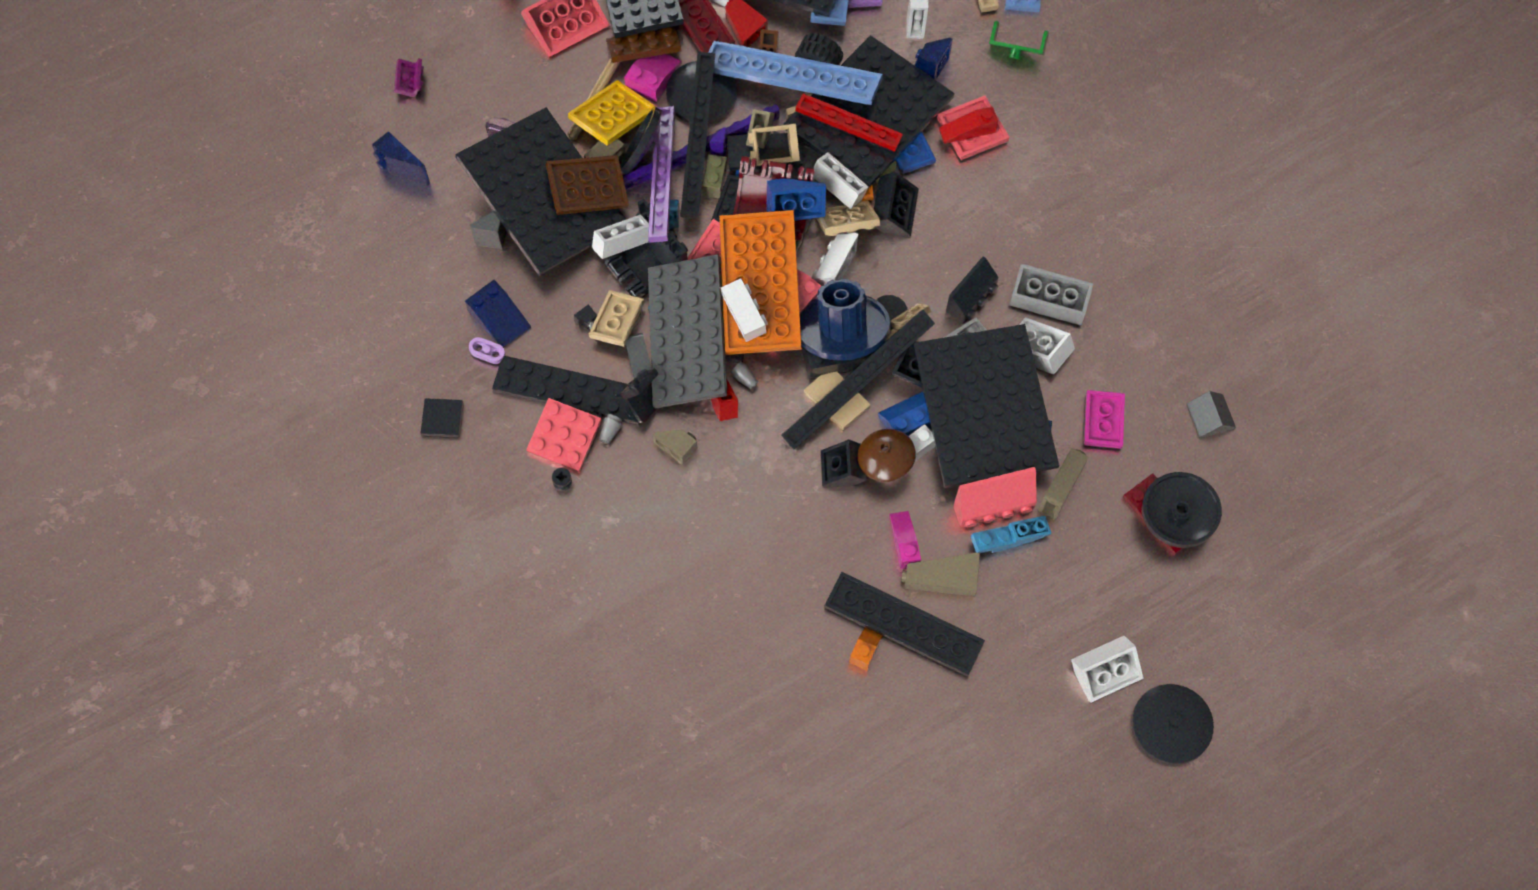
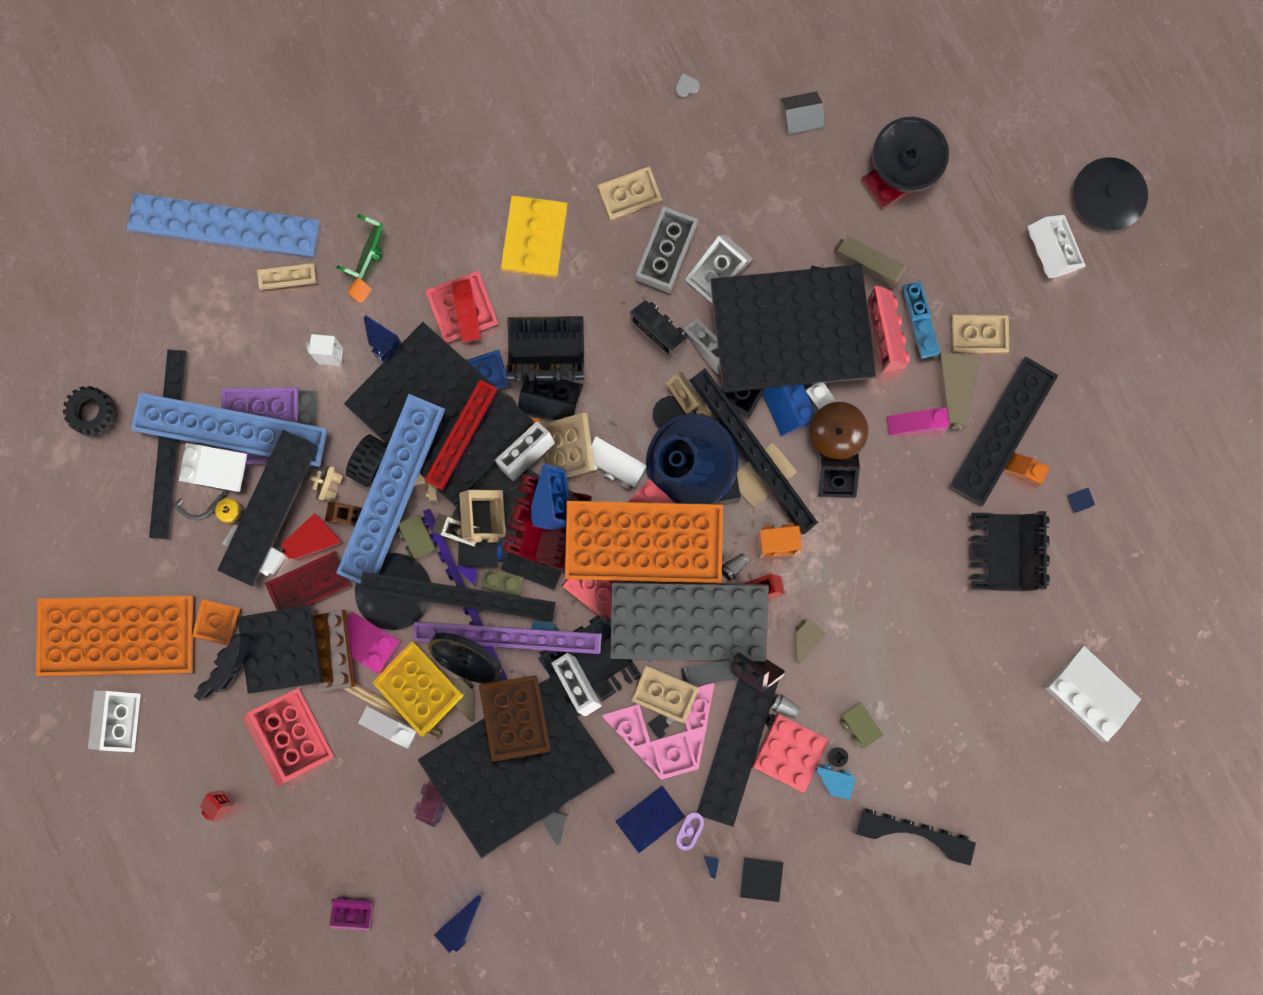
camera: 85 degrees left, 15 degrees up
white brick [721,279,768,342] -> none
dark pink plate [1084,390,1125,449] -> none
none -> dark grey plate [298,391,317,427]
none -> tan hips [309,466,343,501]
none -> orange slope [347,277,371,304]
none -> white slope [358,706,418,749]
none -> olive brick [397,514,437,560]
none -> yellow plate [501,195,568,277]
none -> black hinge [506,316,584,381]
none -> tan tile [597,166,663,221]
none -> bright pink wing [602,683,715,780]
none -> light grey tile [676,73,700,98]
none -> dark blue slope [703,855,719,879]
none -> orange brick [756,523,802,559]
none -> dark azure slope [815,764,856,800]
none -> olive brick [840,703,883,748]
none -> black arch [854,808,976,866]
none -> tan tile [951,315,1009,353]
none -> black hinge [971,511,1050,592]
none -> white slope [1045,646,1141,742]
none -> dark blue slope [1067,488,1095,513]

